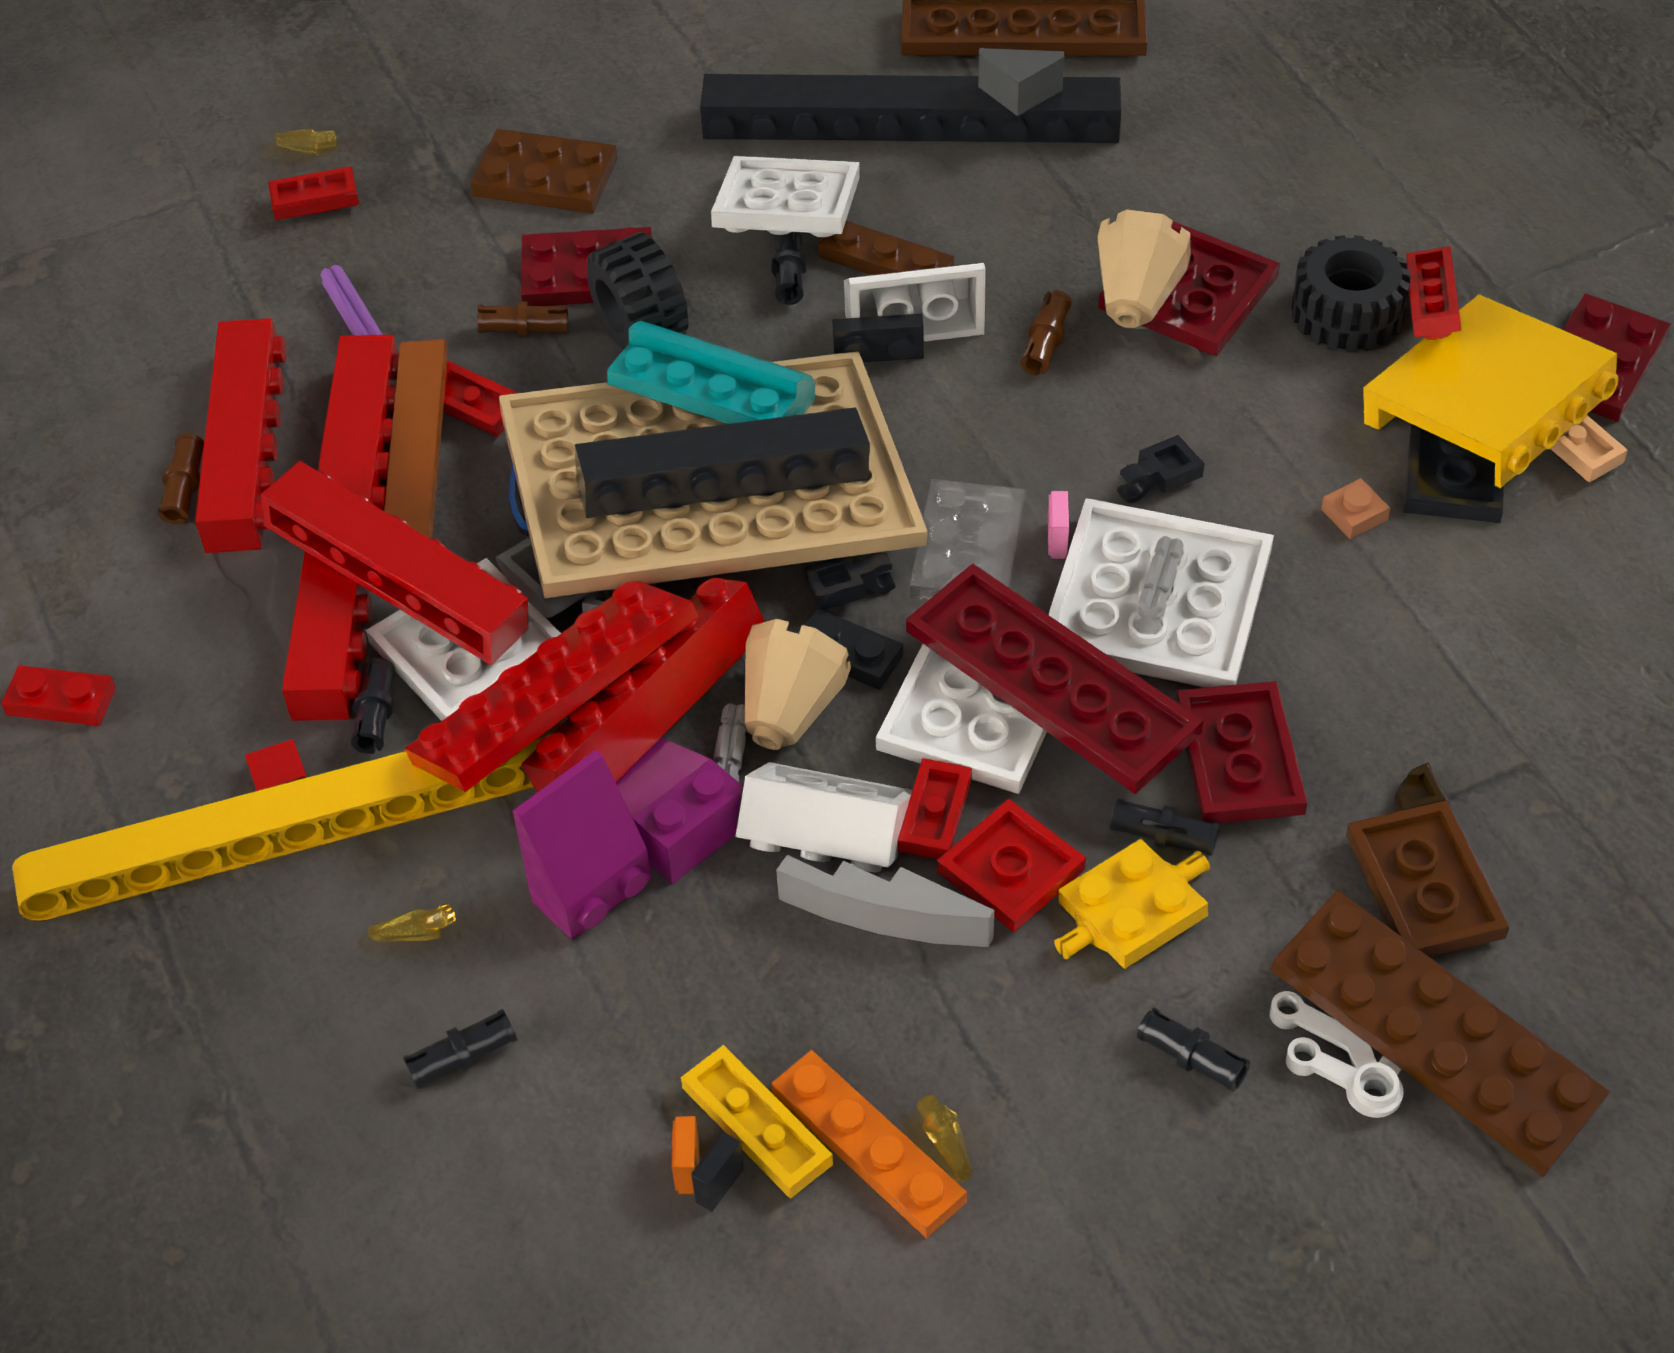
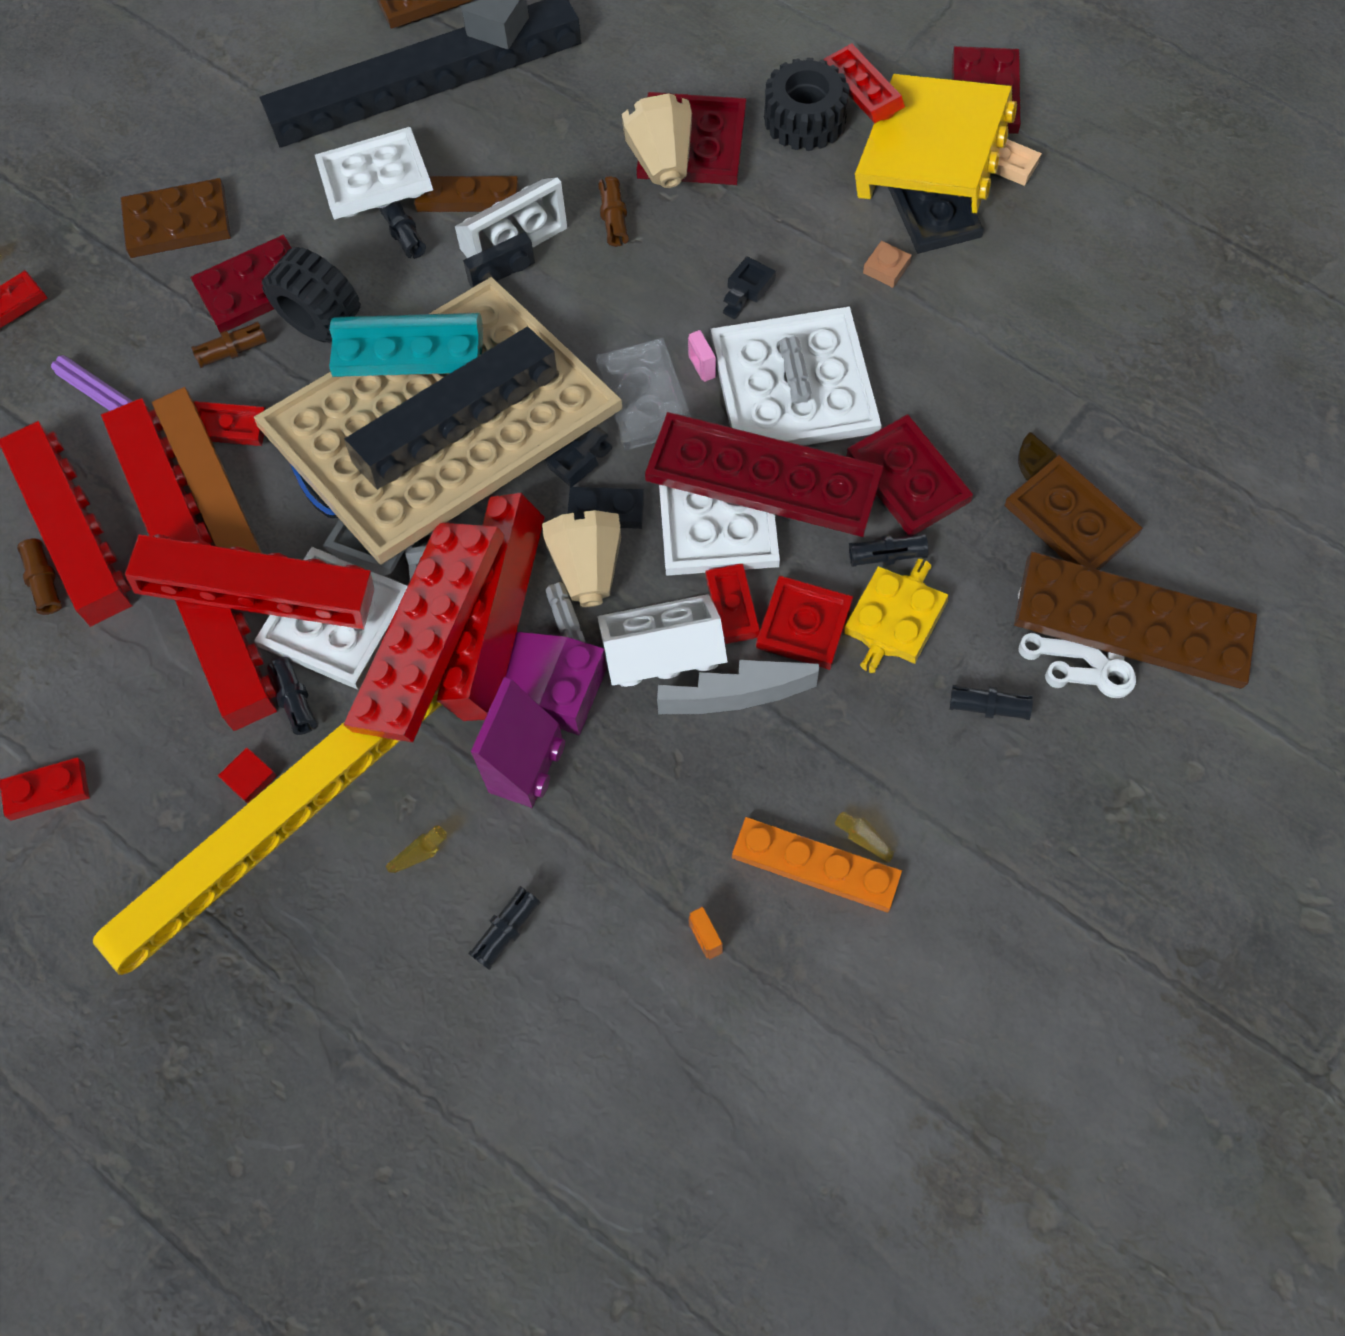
camera: 25 degrees left, 15 degrees up
yellow plate [681,1045,833,1199] -> none
black tile [691,1132,744,1212] -> none

